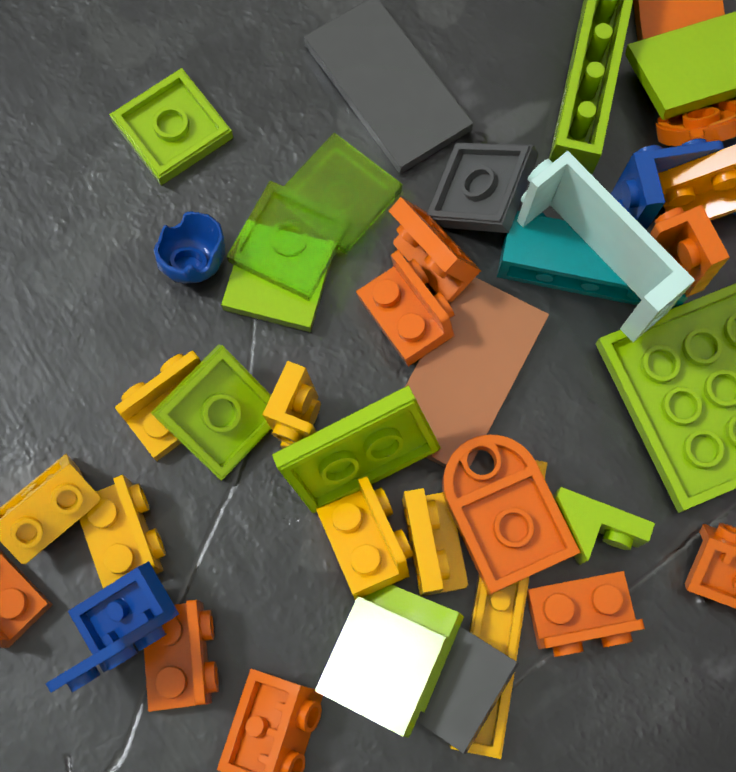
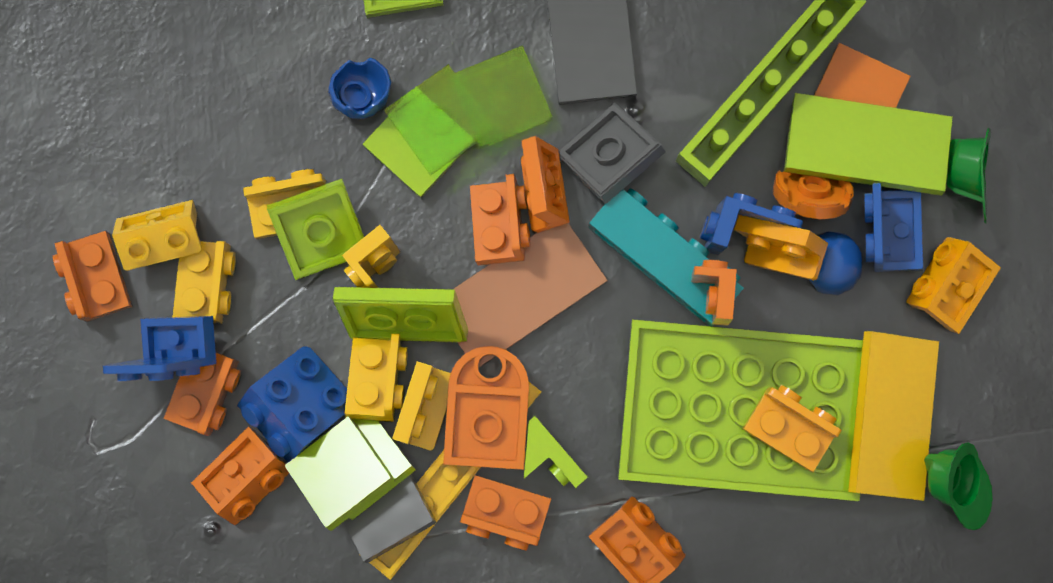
camera: 30 degrees right, 10 degrees up
light aqua panel [517,151,695,342] -> none
none -> blue bracket [237,346,347,463]

